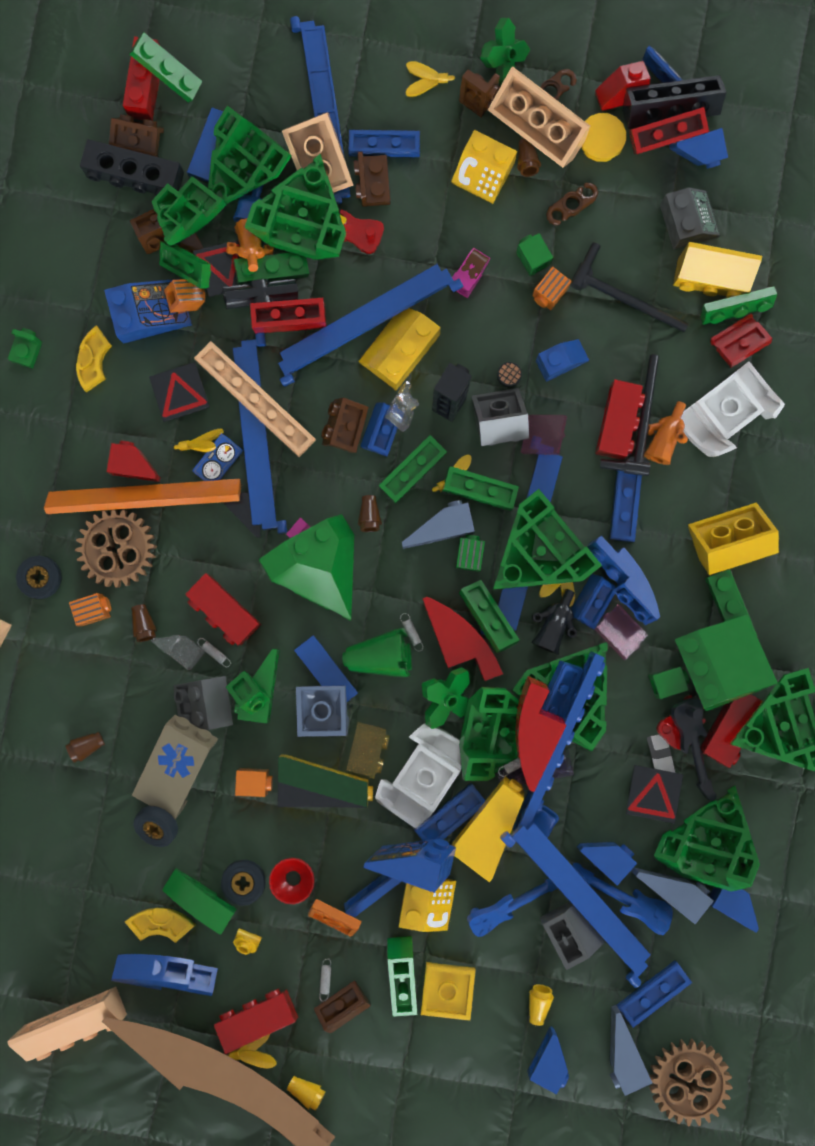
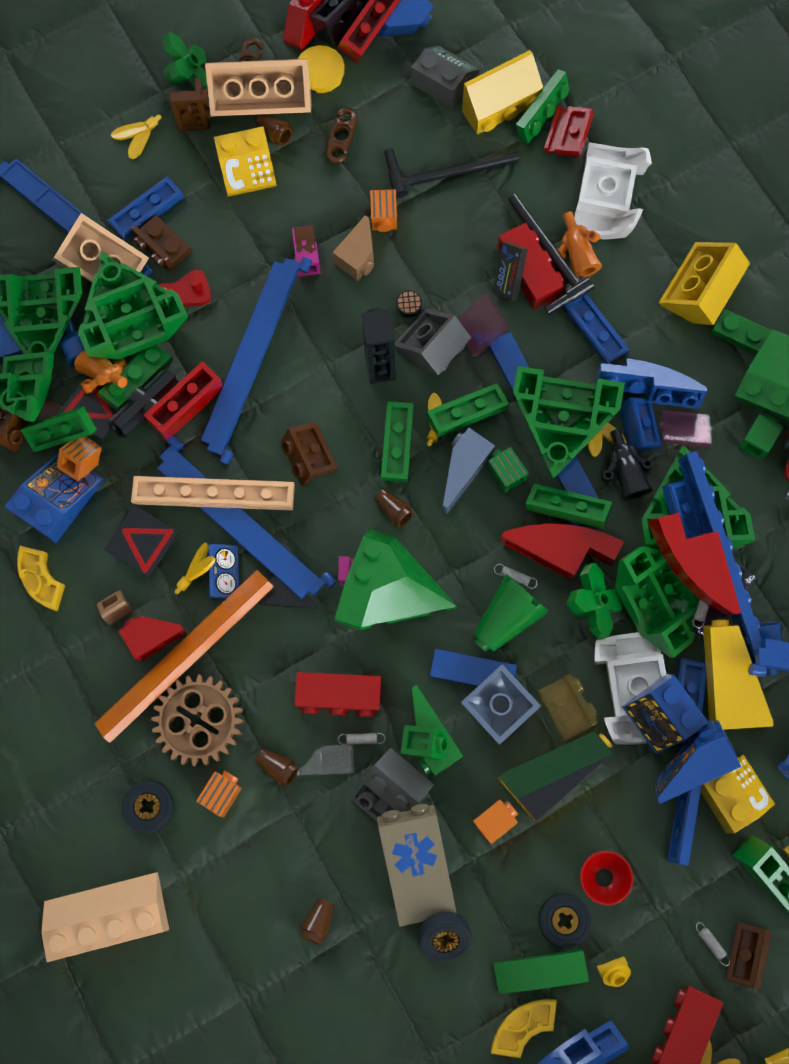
camera: 40 degrees left, 10 degrees down
orange tile [308,899,362,937] -> none
yellow slope [359,308,441,391] -> none
blue slope [360,403,403,457] -> none
clear slope [385,381,419,432] -> none
green brick [516,233,554,277] -> none
blue slope [536,339,589,382] -> none
none -> medium nougat slope [97,590,133,625]
none -> medium nougat slope [333,216,374,281]
none -> pearl dark grey tile [492,242,528,301]
none -> slope [622,674,709,754]

